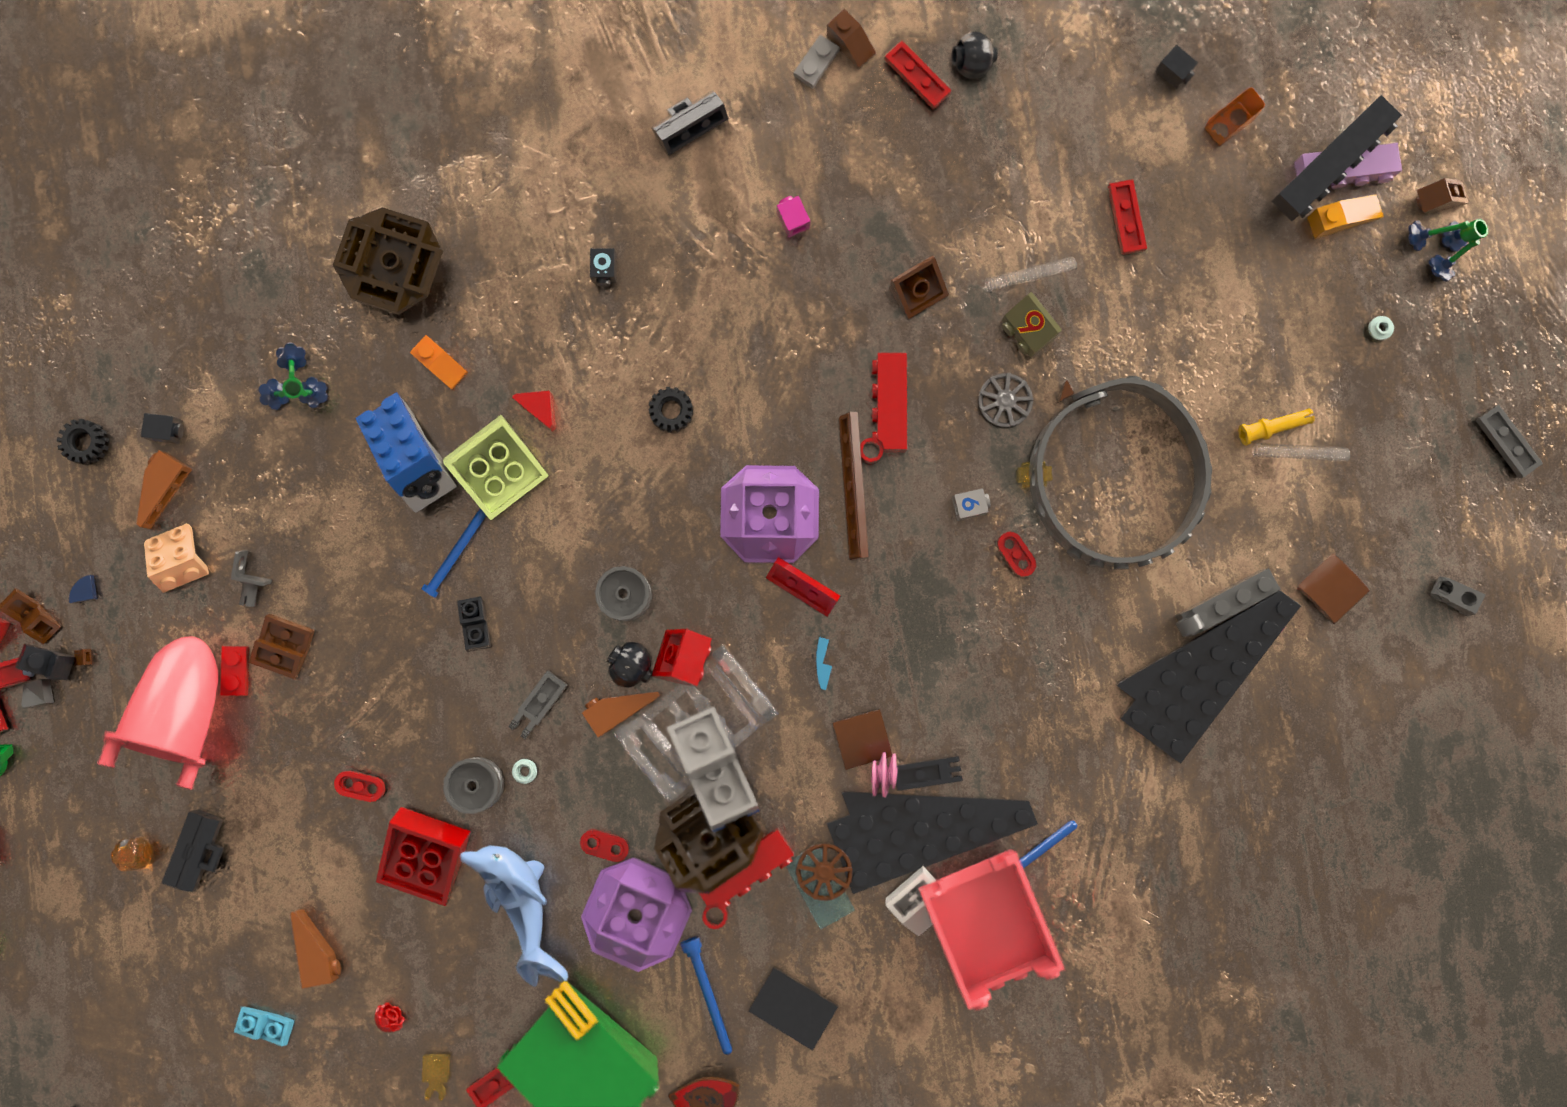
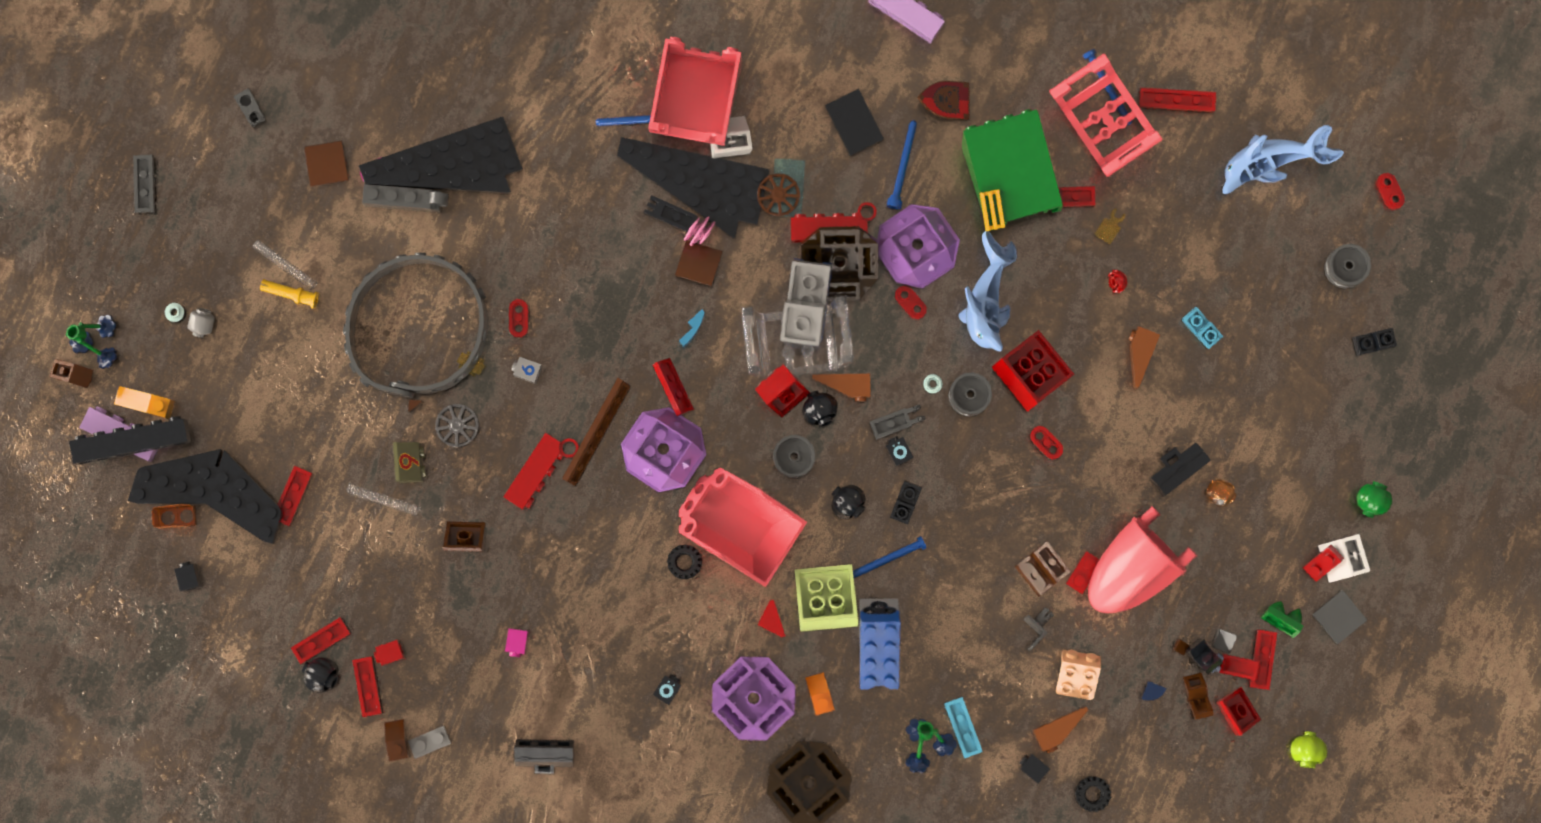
camera: 145 degrees left, 0 degrees up
none -> black wing [128,449,283,544]
none -> light grey head [187,308,215,337]
none -> red plate [291,617,351,664]
none -> red brick [374,640,405,666]
none -> coral windscreen [679,468,807,587]
none -> medium lavender piece [712,657,795,740]
none -> black plant [831,485,866,520]
none -> black brick [885,436,913,467]
none -> medium azure plate [944,697,983,758]

